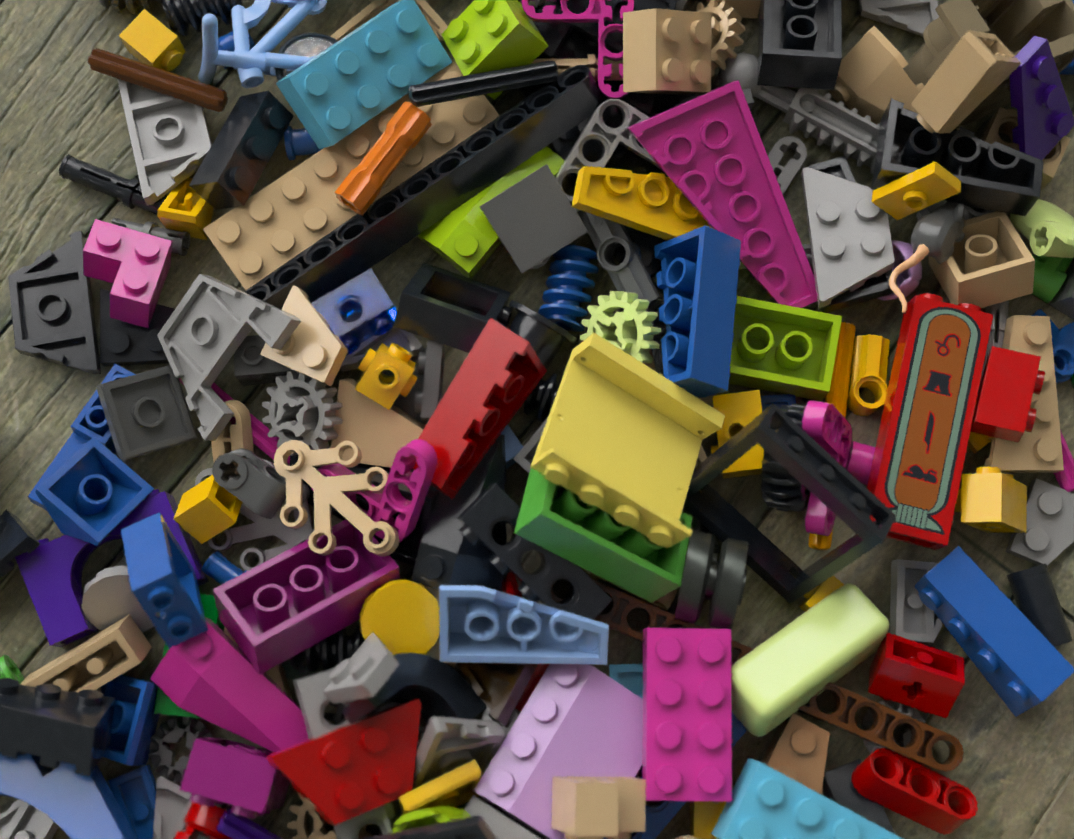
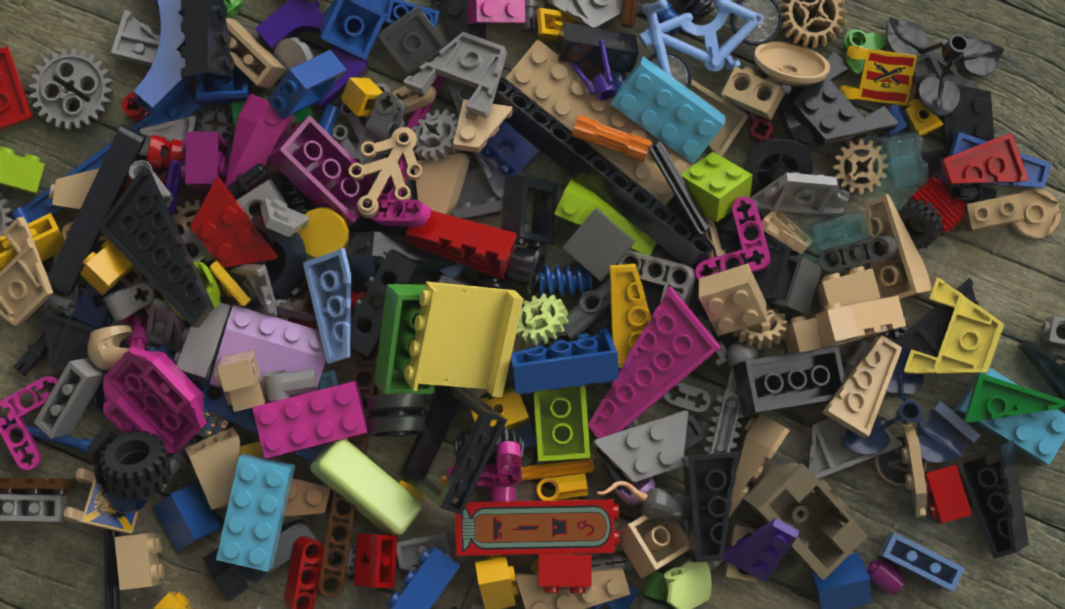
camera: 75 degrees right, 5 degrees up
yellow brick [355,343,418,410] -> none
yellow plate [872,161,961,220] -> none
tan slope [911,30,1021,133] -> none
none -> black axle [227,163,268,199]
none -> light grey piece [263,368,318,401]
none -> dark purple plant [571,39,617,101]

